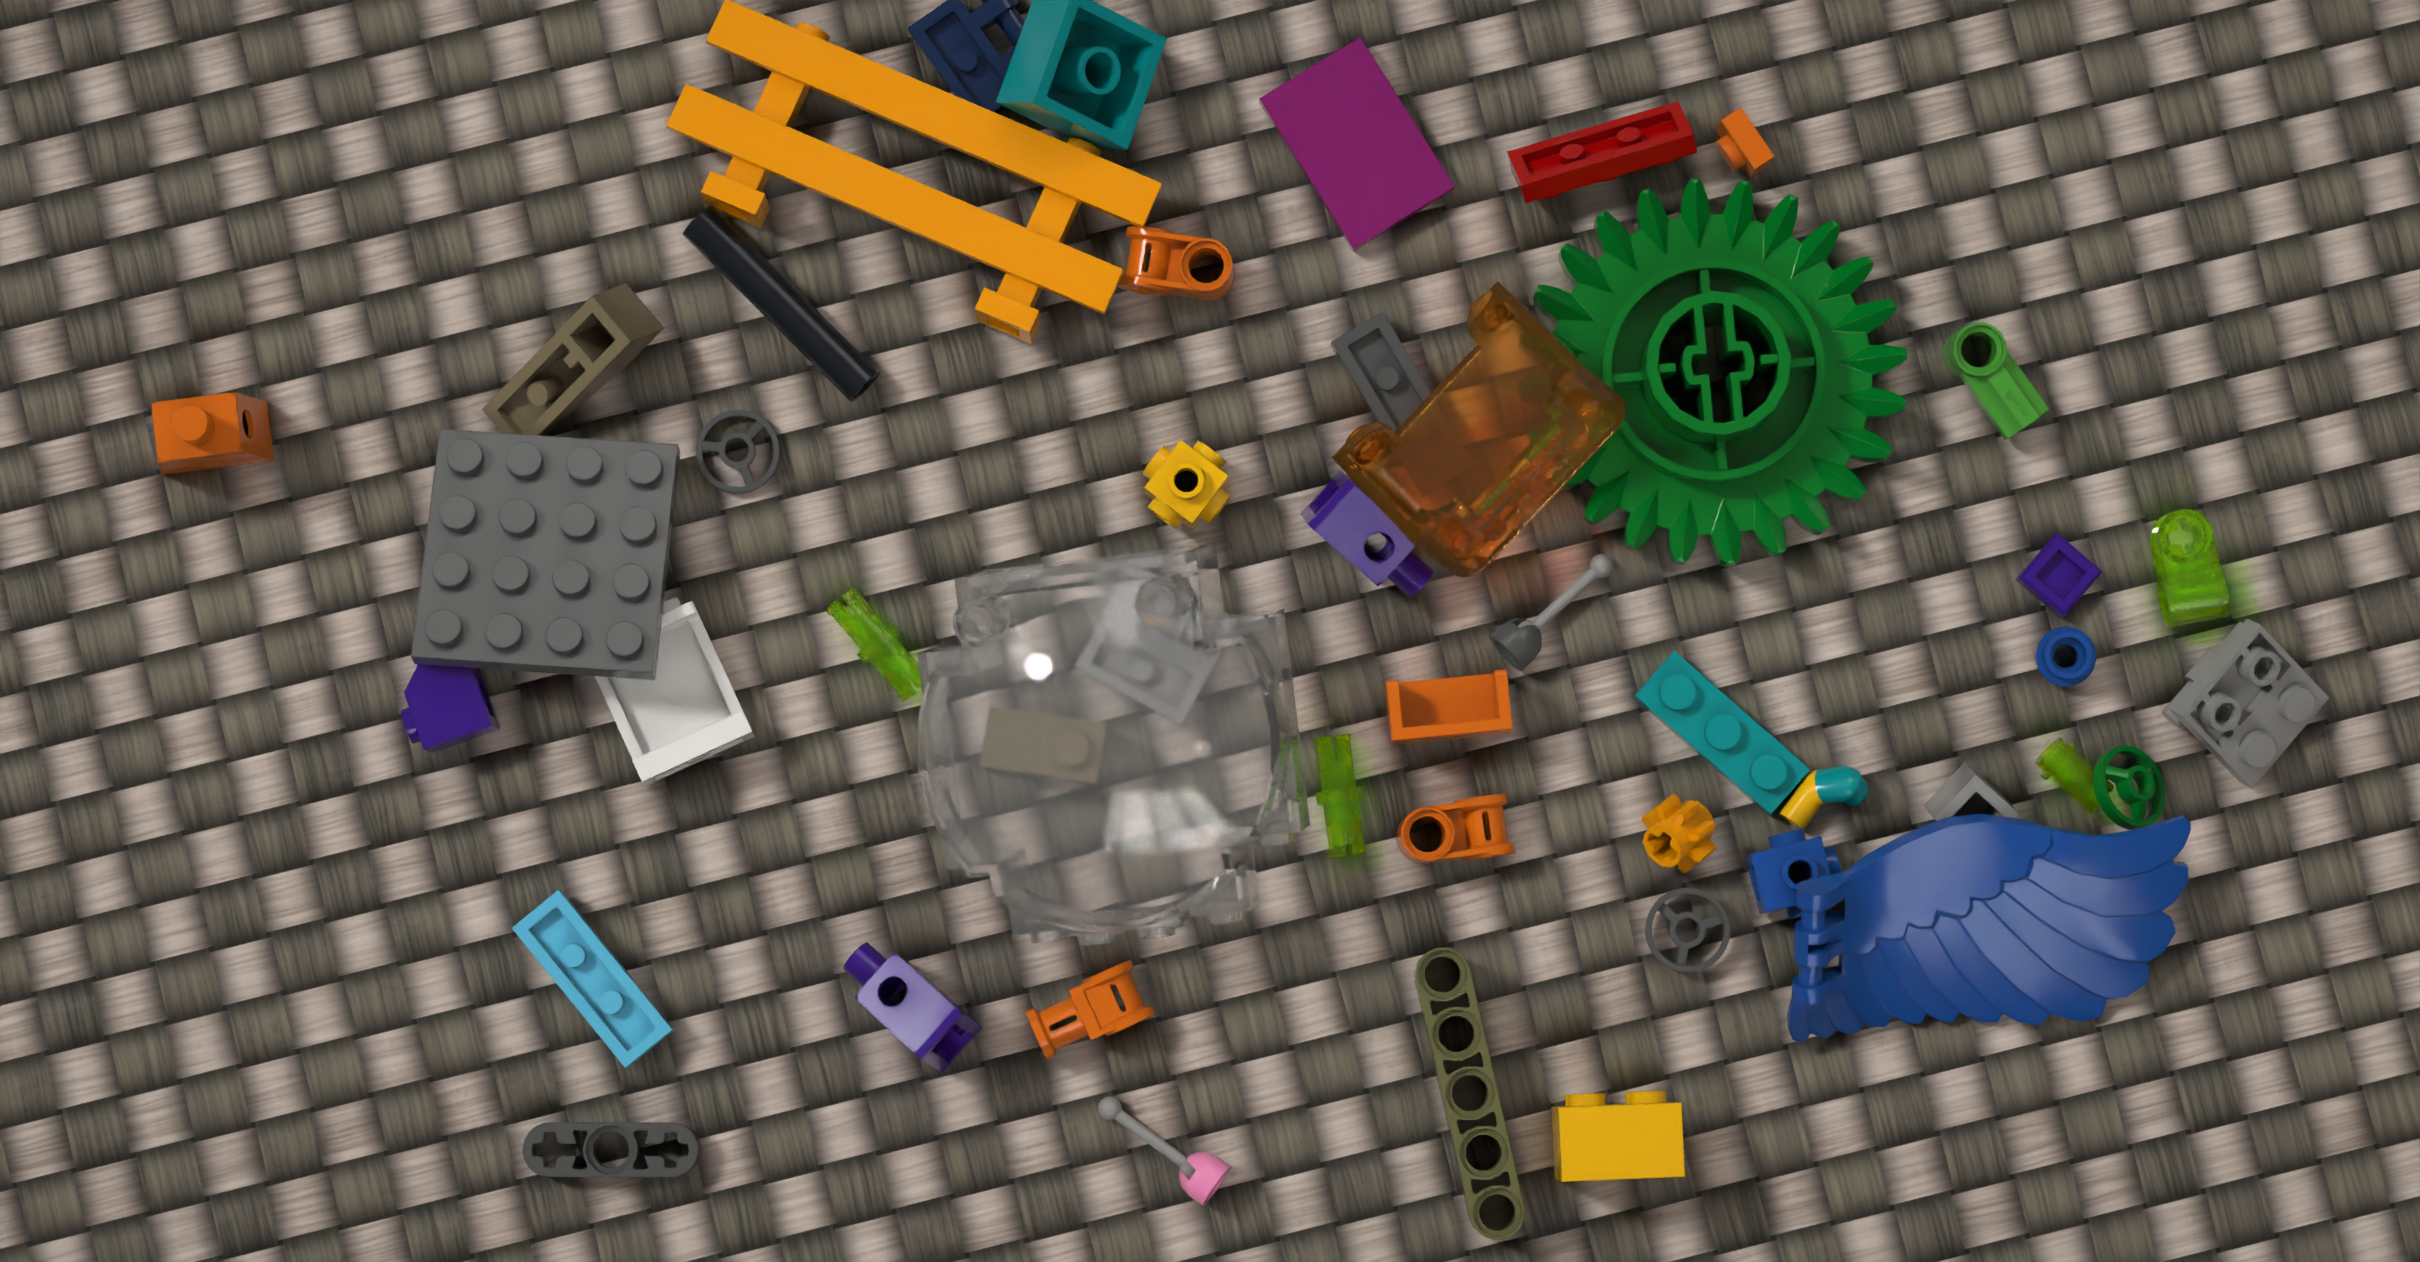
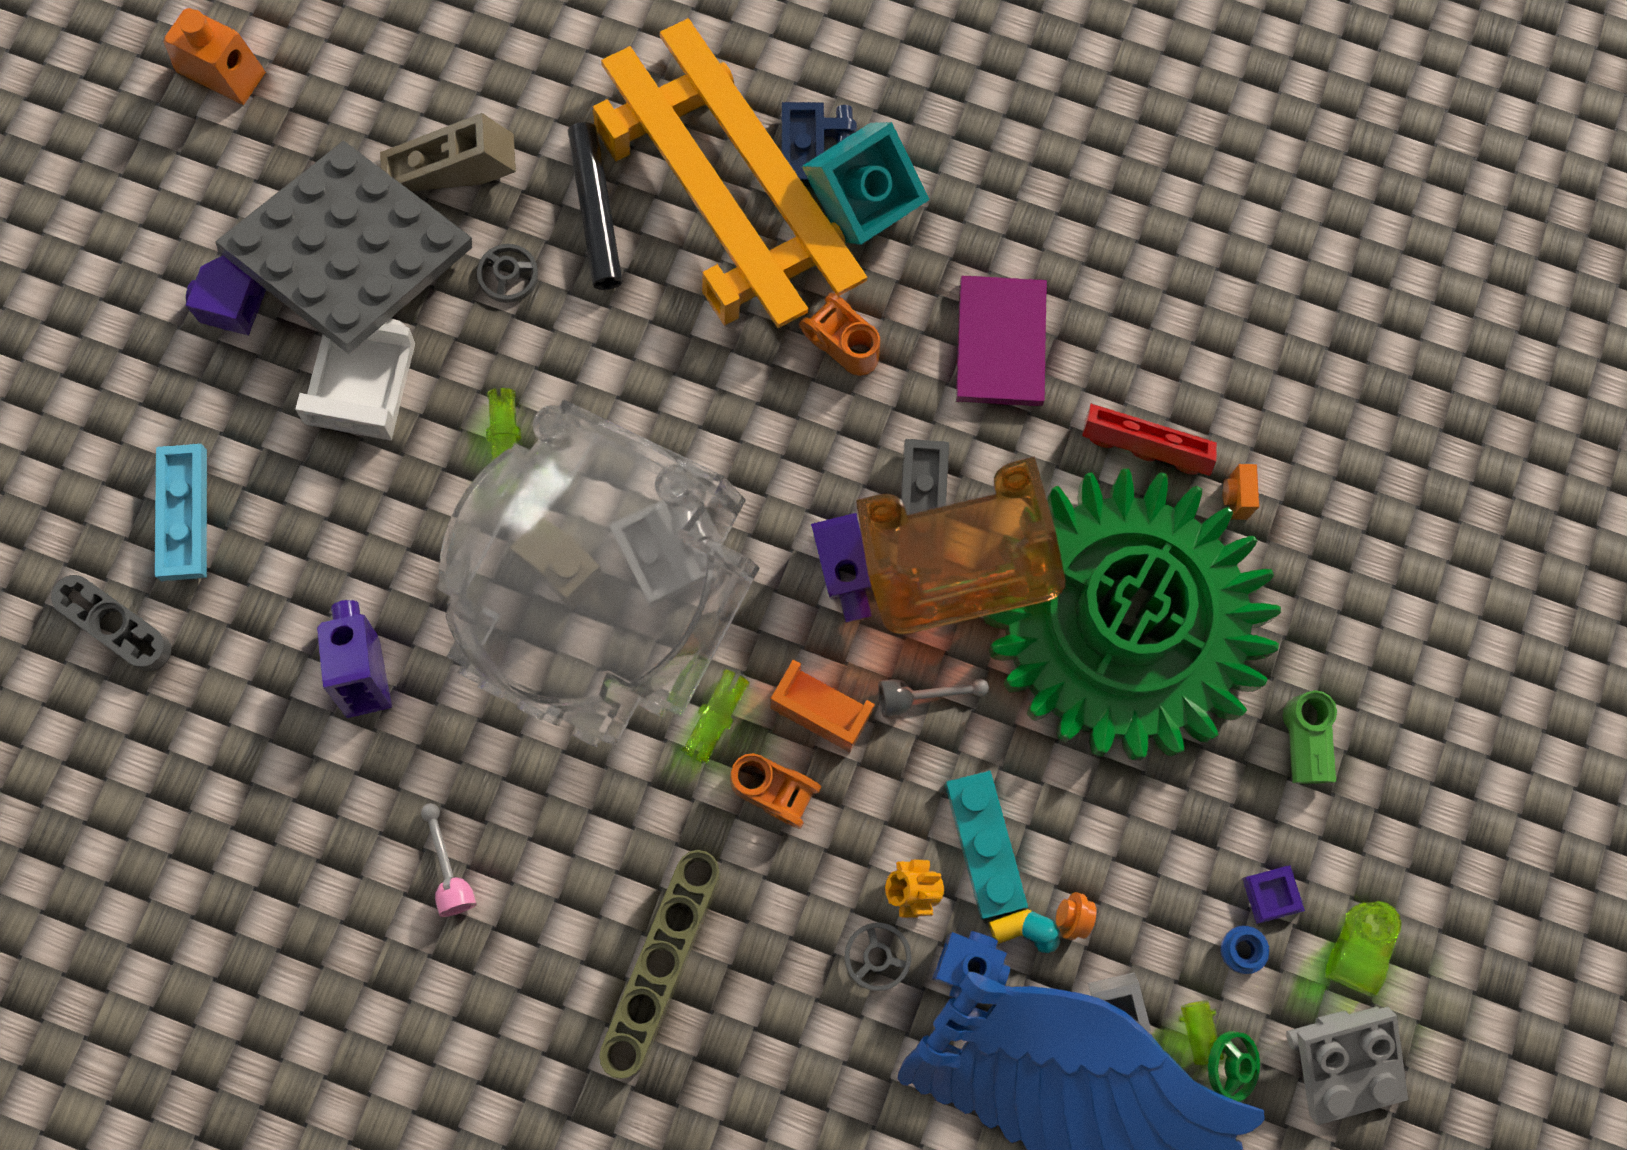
camera: 25 degrees right, 10 degrees down
orange connector [1025,960,1156,1060] -> none
yellow brick [1142,439,1231,531] -> none
yellow brick [1551,1090,1685,1182] -> none
none -> orange plate [1056,892,1096,940]

